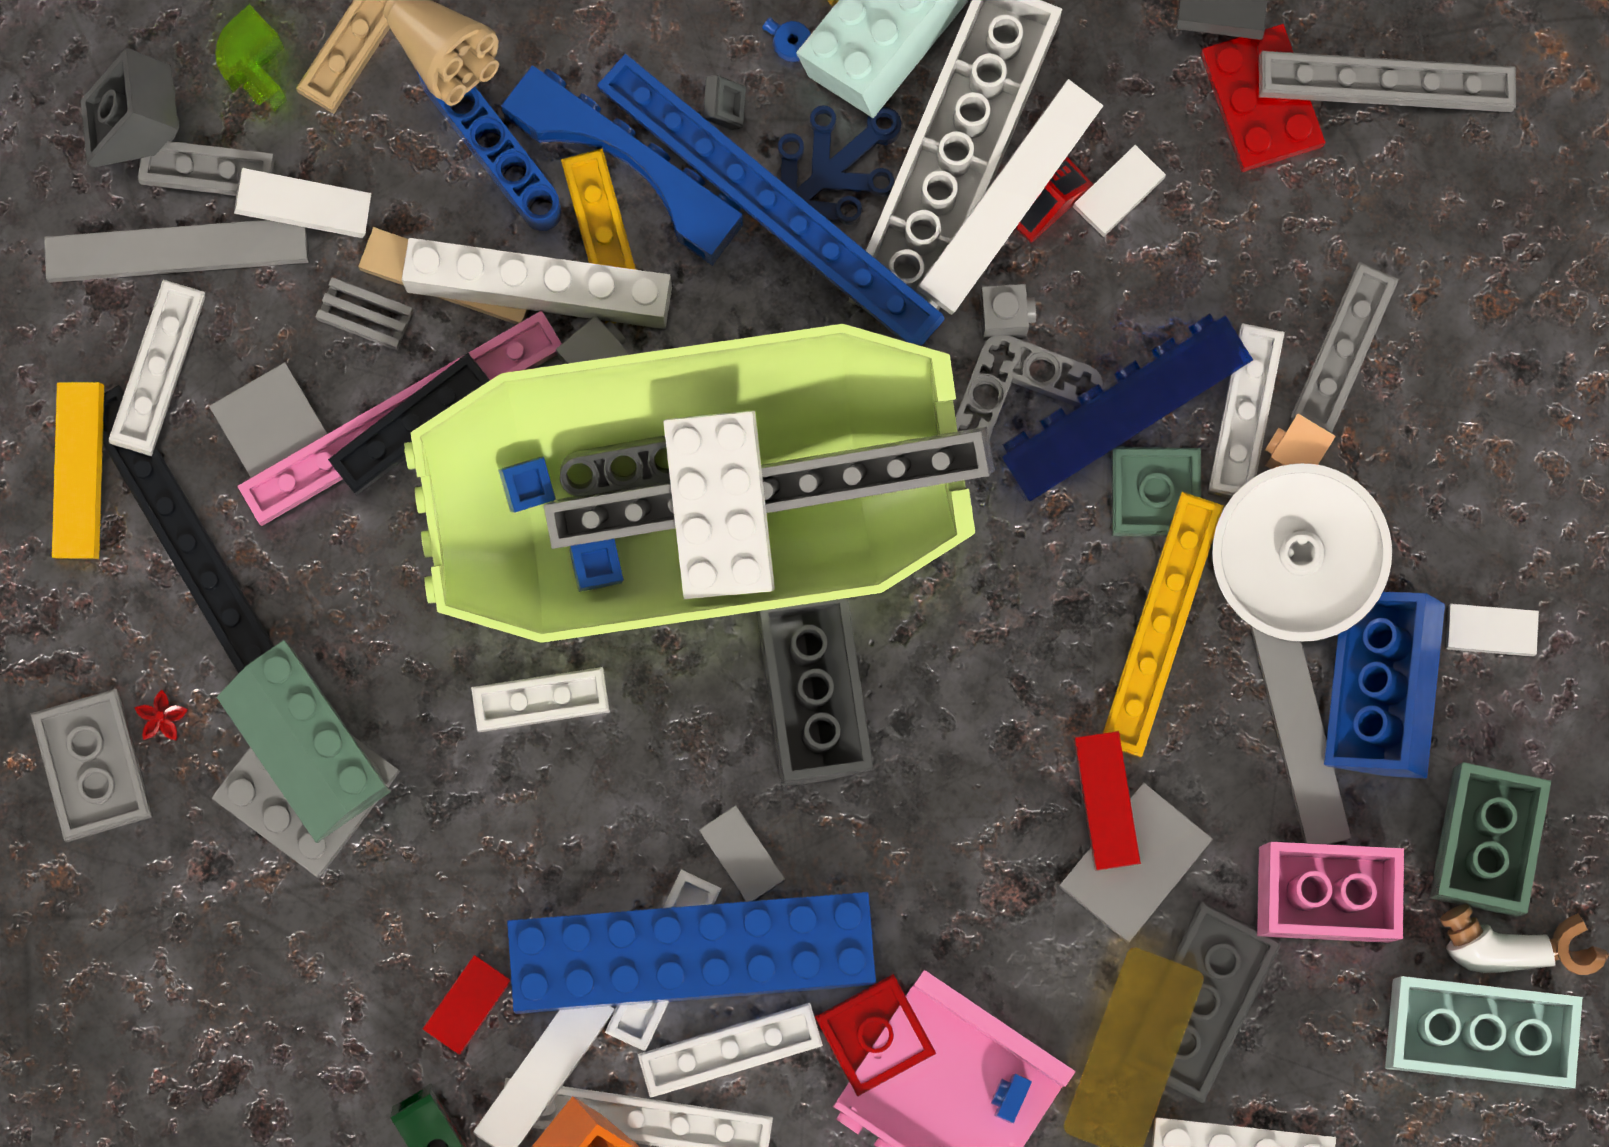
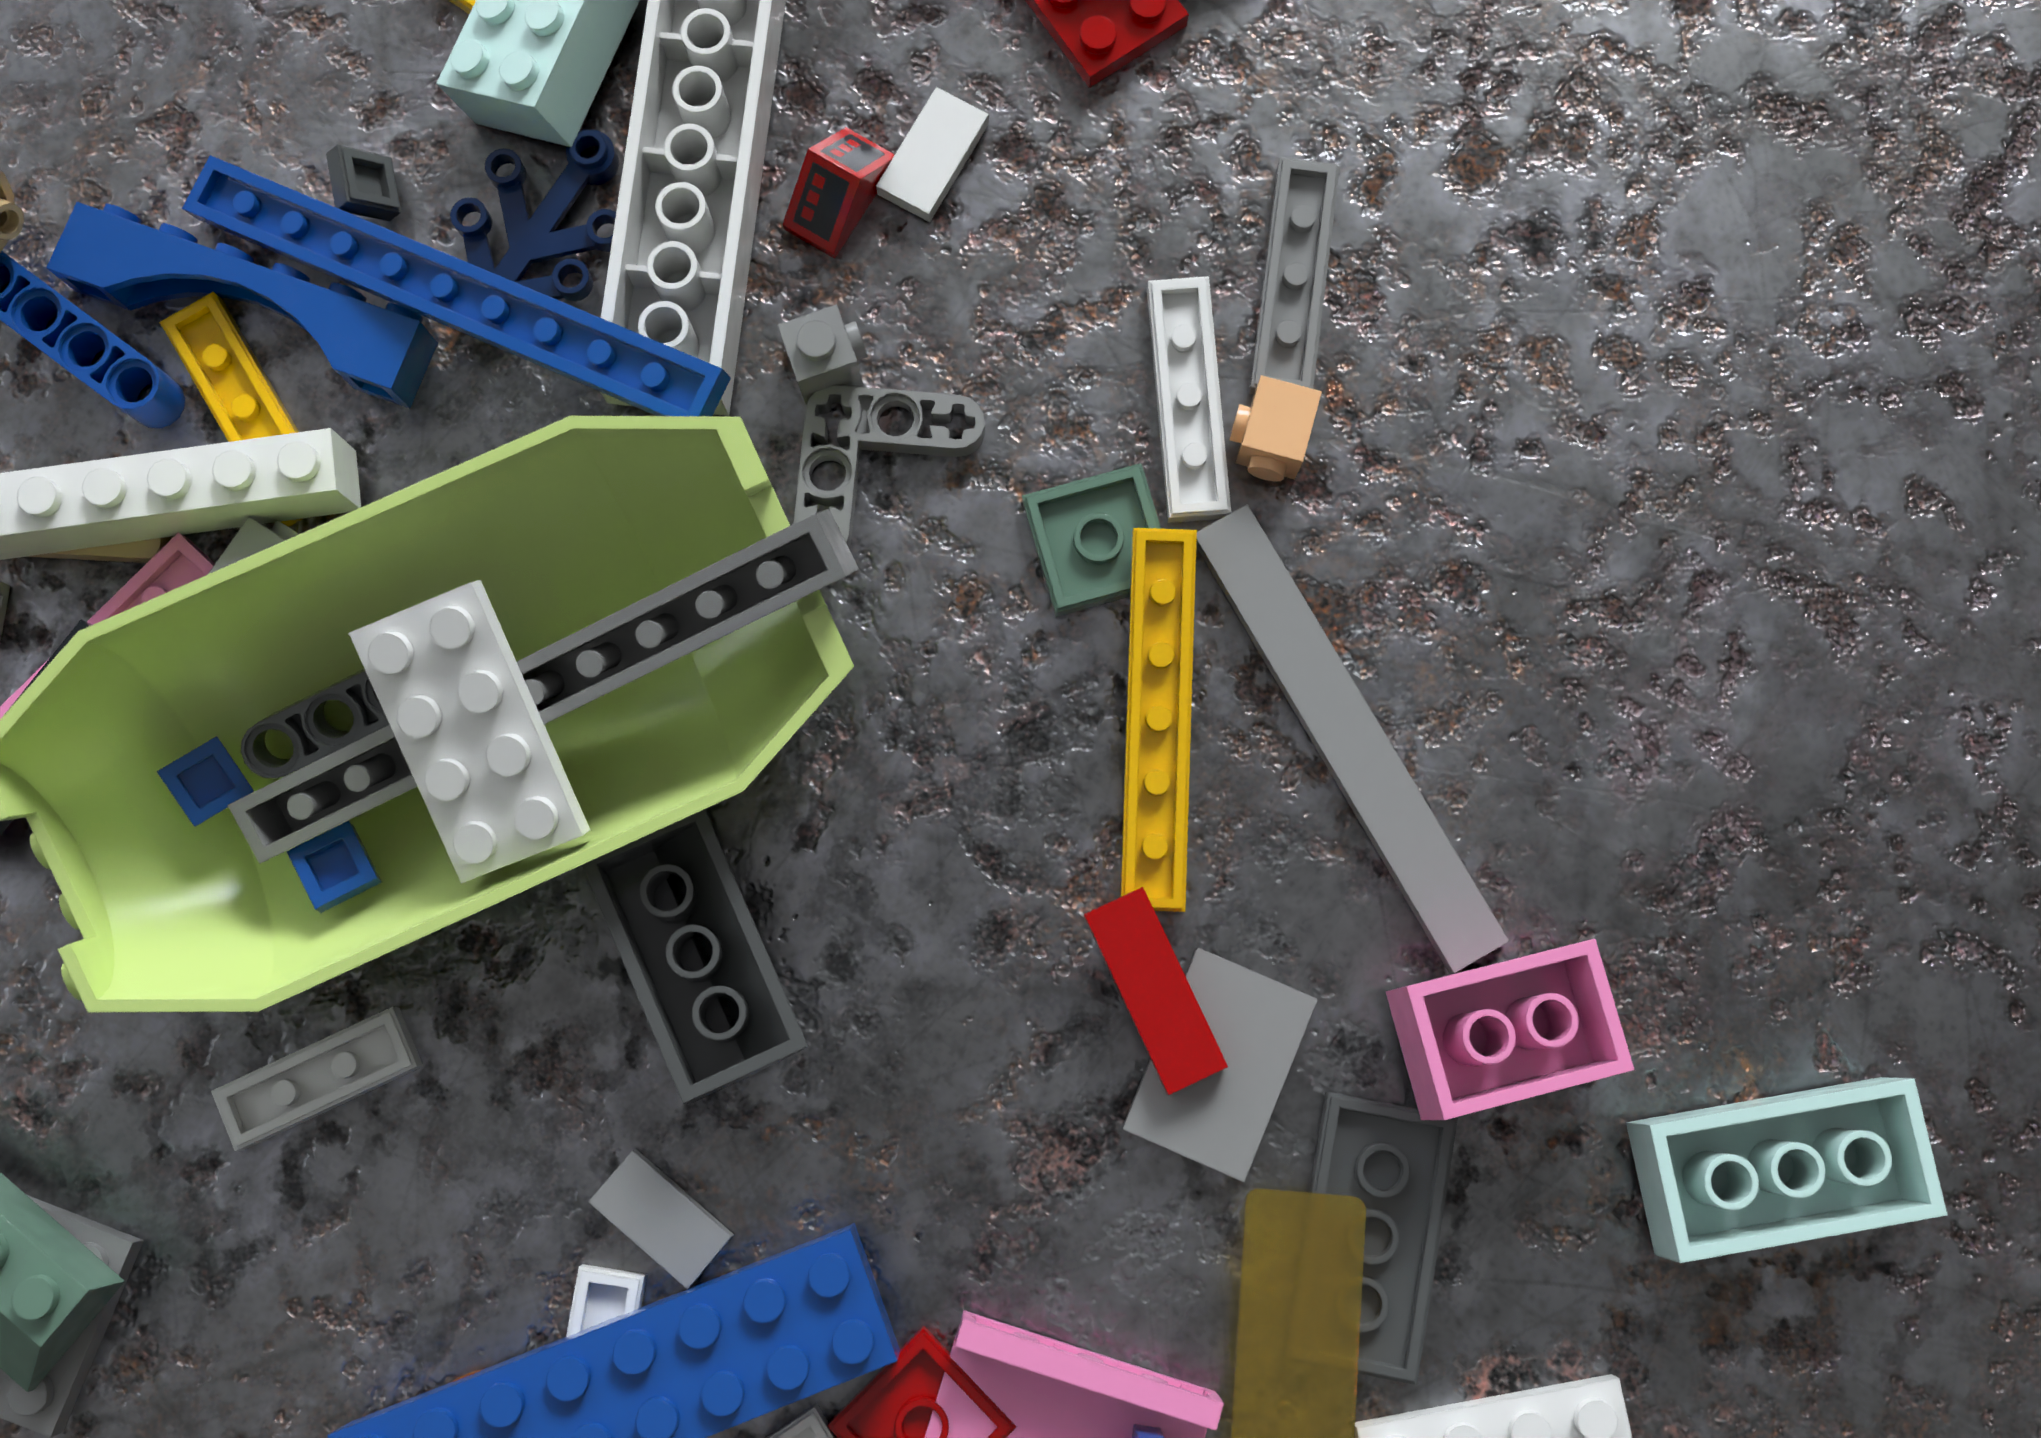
camera: 15 degrees left, 0 degrees up
blue piece [762,17,811,62] -> none
white tile [916,79,1103,315] -> none
clear blue brick [997,313,1253,502] -> none
white dish [1212,463,1392,642] -> none
blue slope [1324,592,1445,779] -> none
sand green brick [1430,762,1551,917] -> none
piece [1440,904,1609,975] -> none
white tile [1446,604,1539,657] -> none

